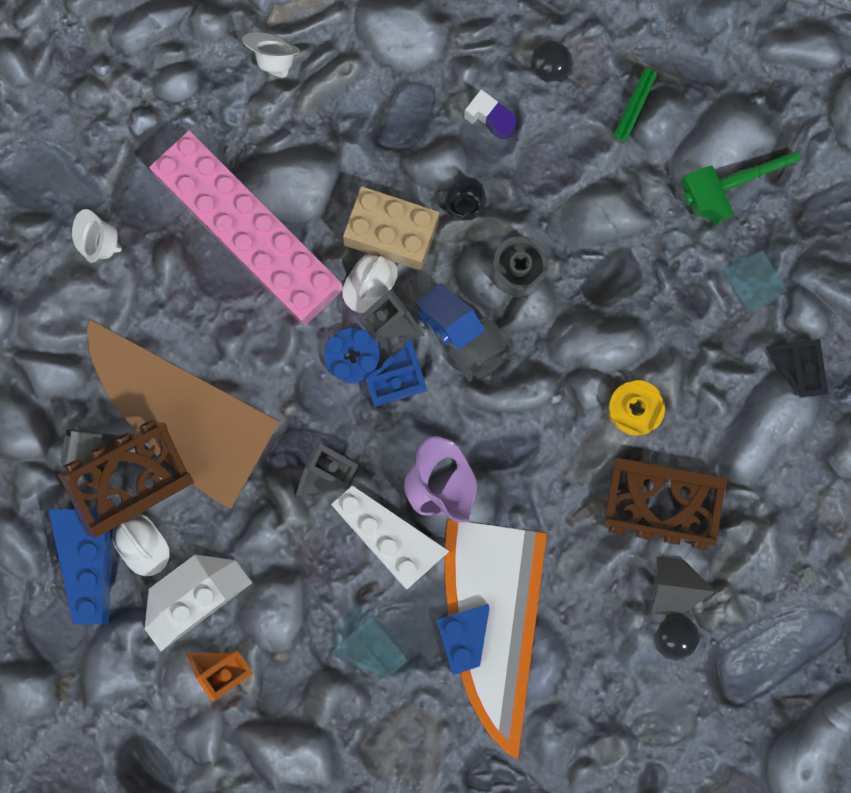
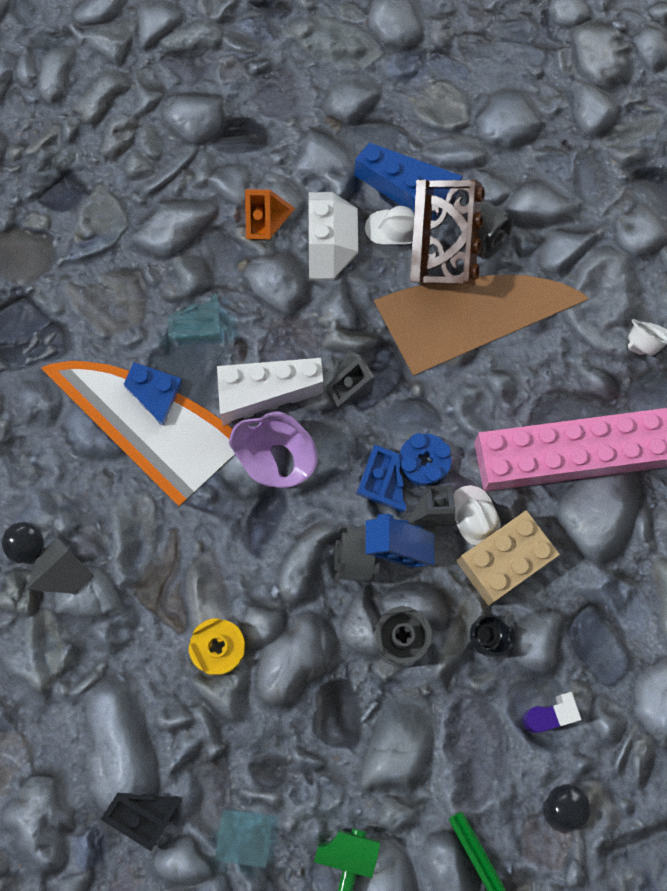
camera: 125 degrees right, 10 degrees down
reddish brown fence [602,458,728,550] -> none

